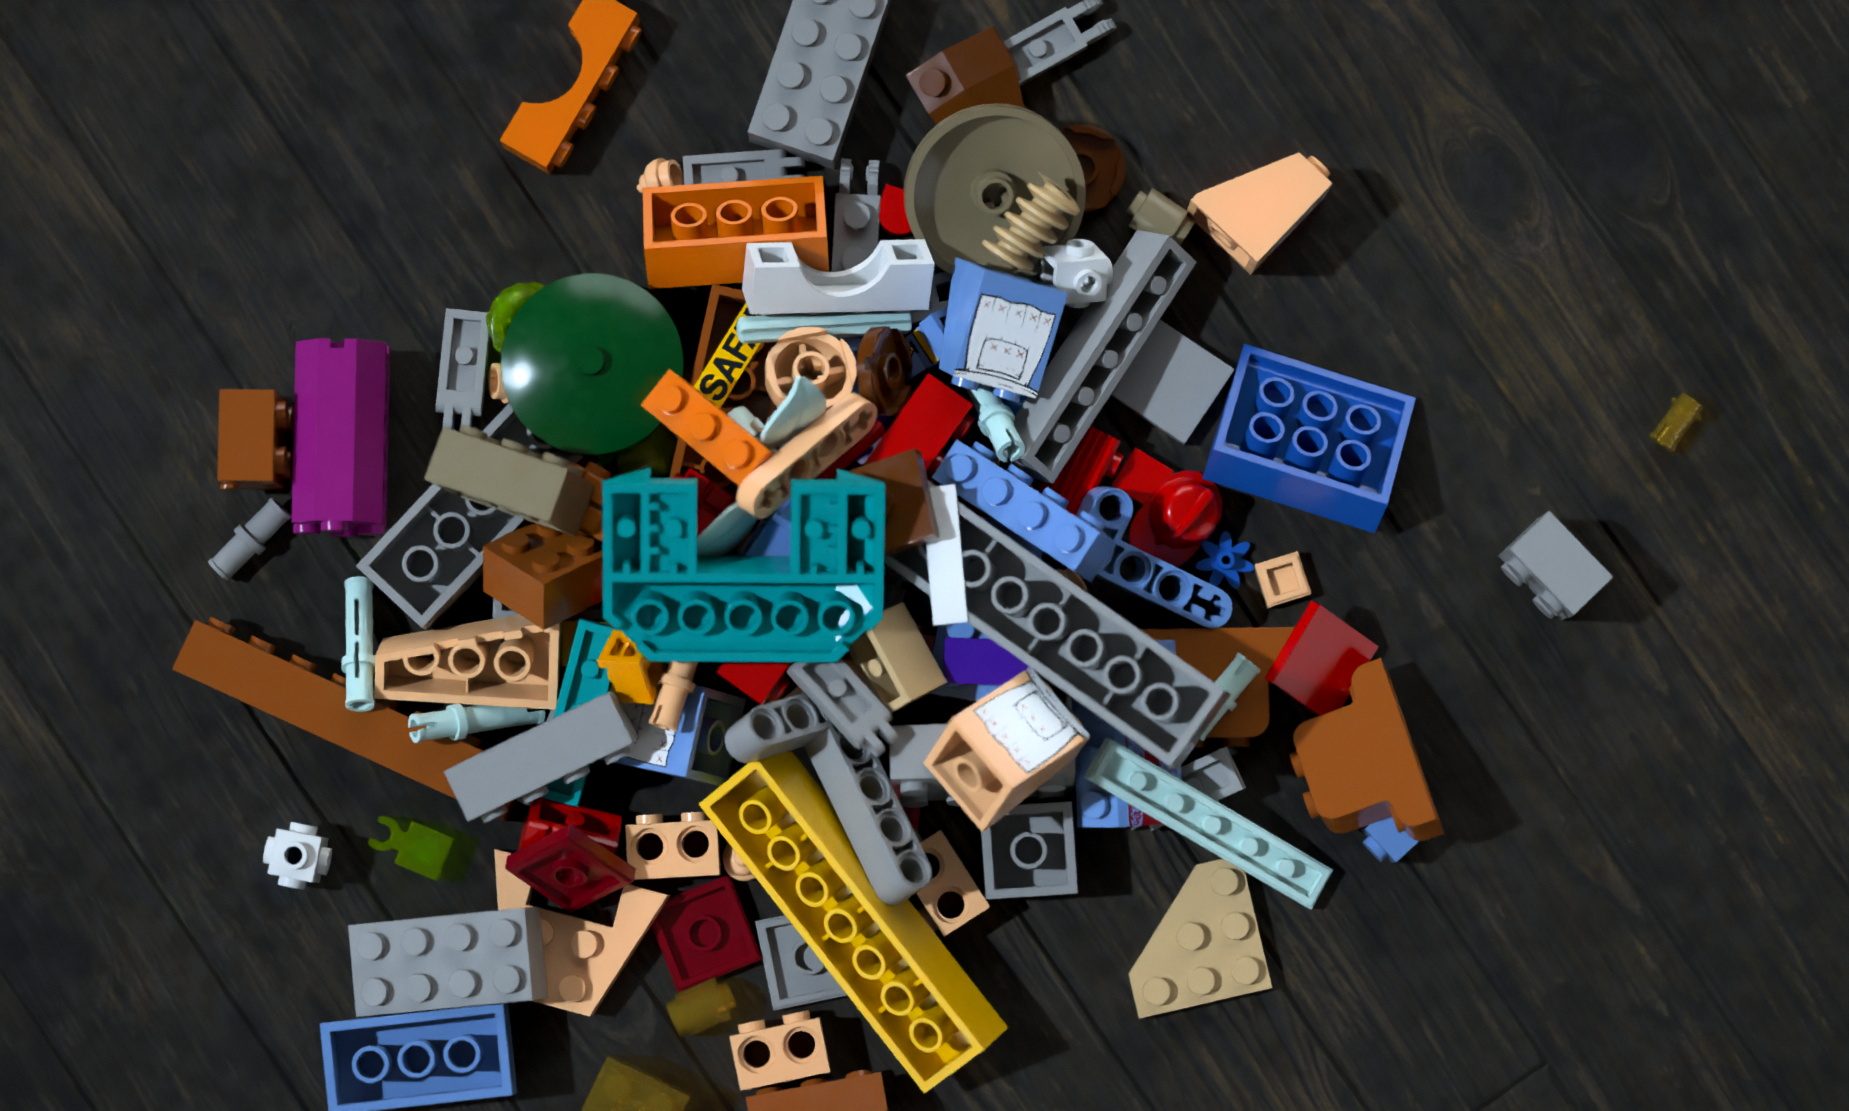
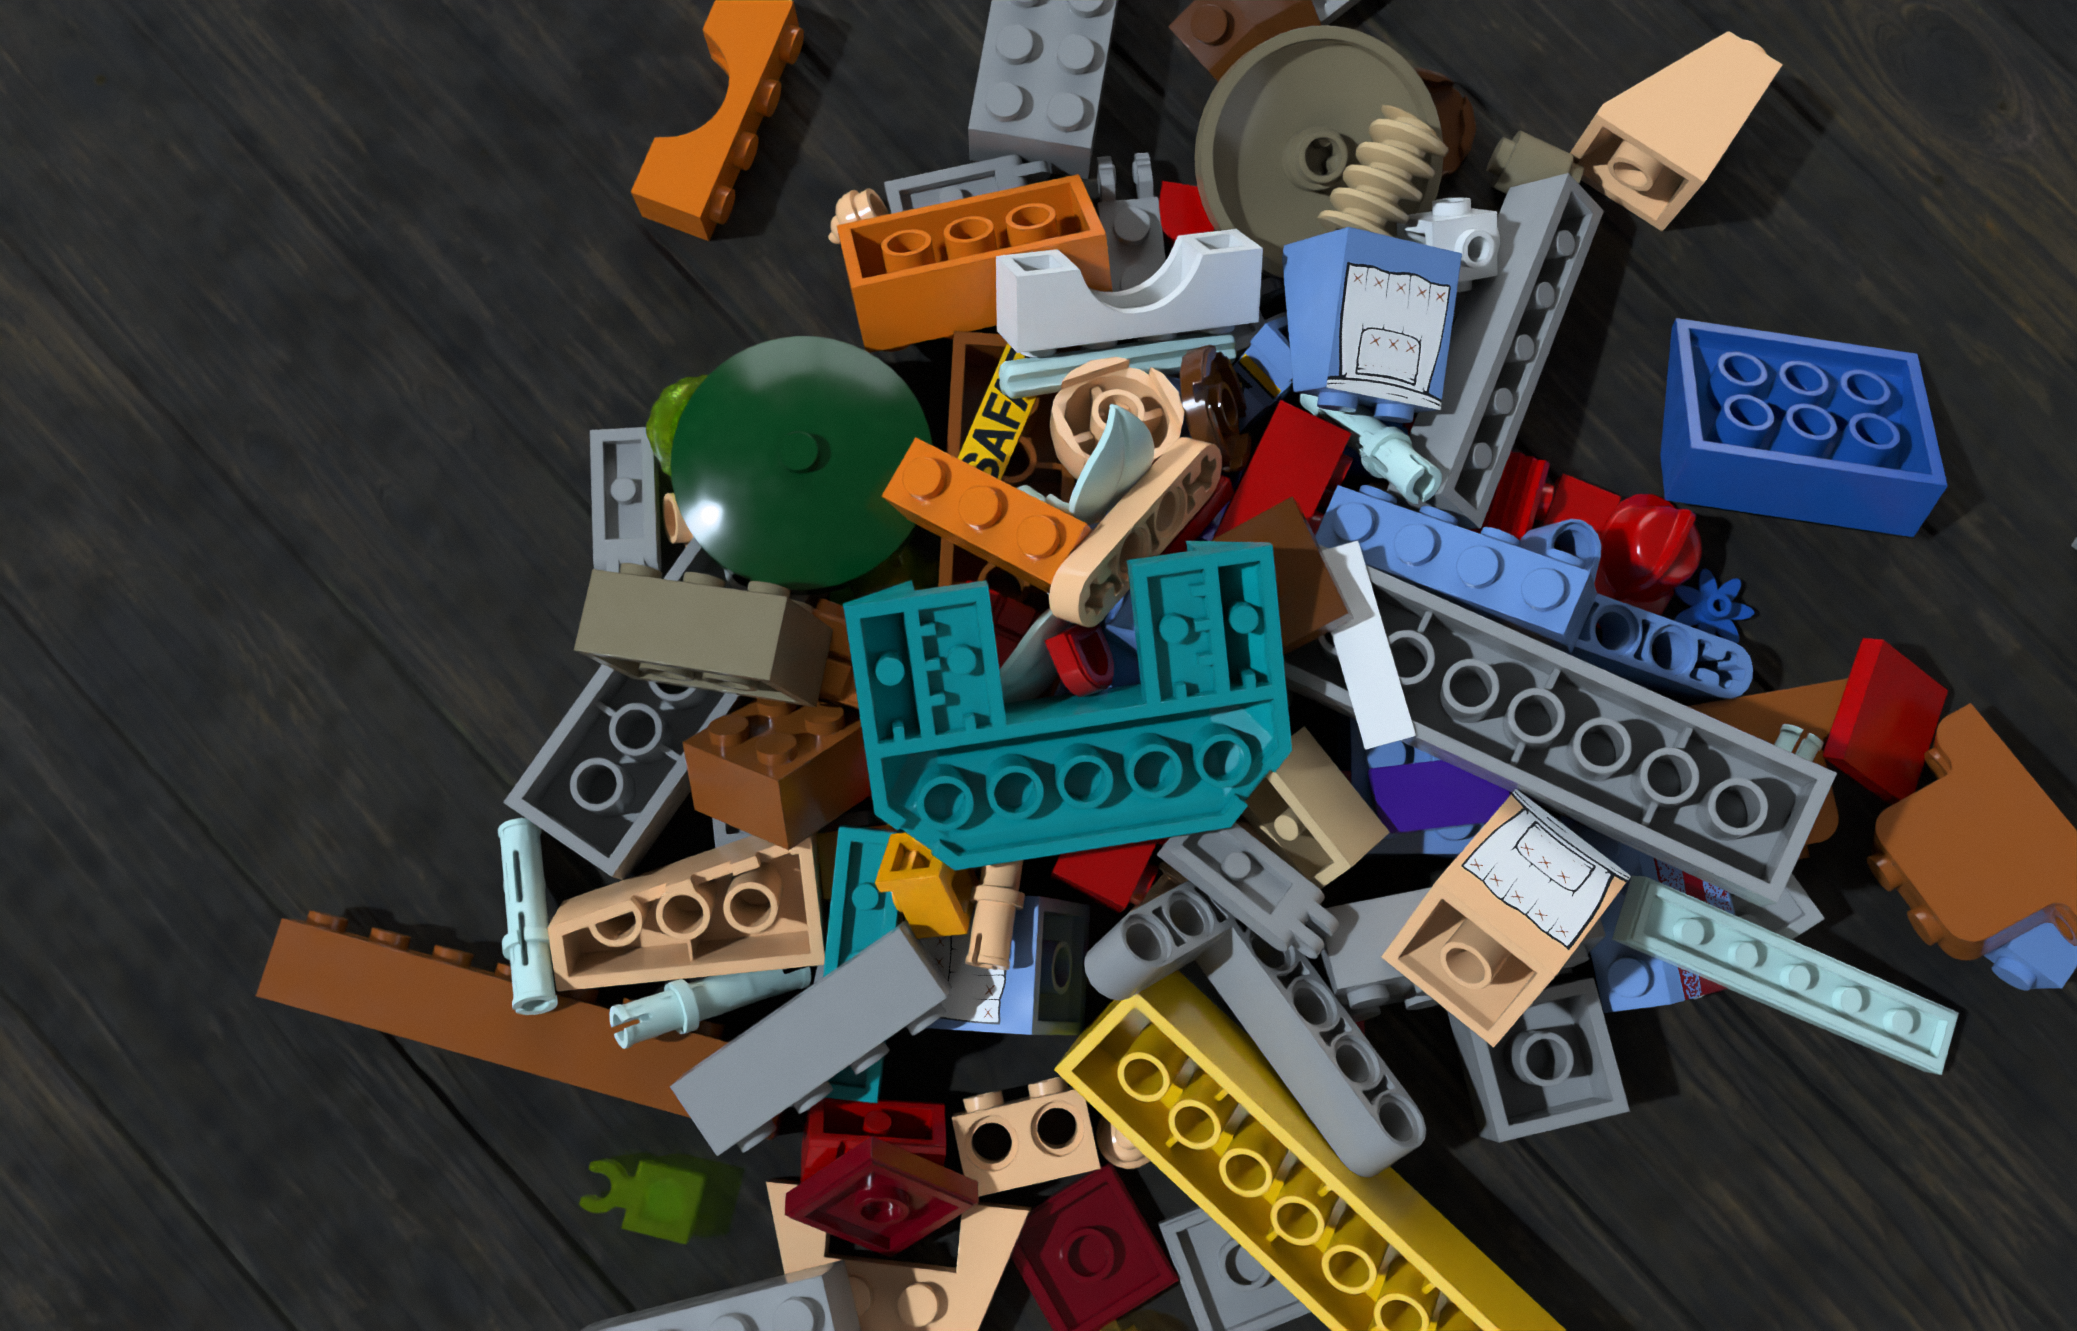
camera: 15 degrees left, 5 degrees down
light grey pin [208,497,292,582] -> none
dark orange brick [218,389,294,490] -> none
white brick [263,822,332,890] -> none
magenta brick [291,338,390,538] -> none
light nougat brick [916,830,990,936] -> none
light grey tile [1110,320,1235,445] -> none
tan plate [1128,859,1272,1019] -> none
light nougat tile [1254,551,1311,609] -> none
none -> red tile [1044,623,1114,697]

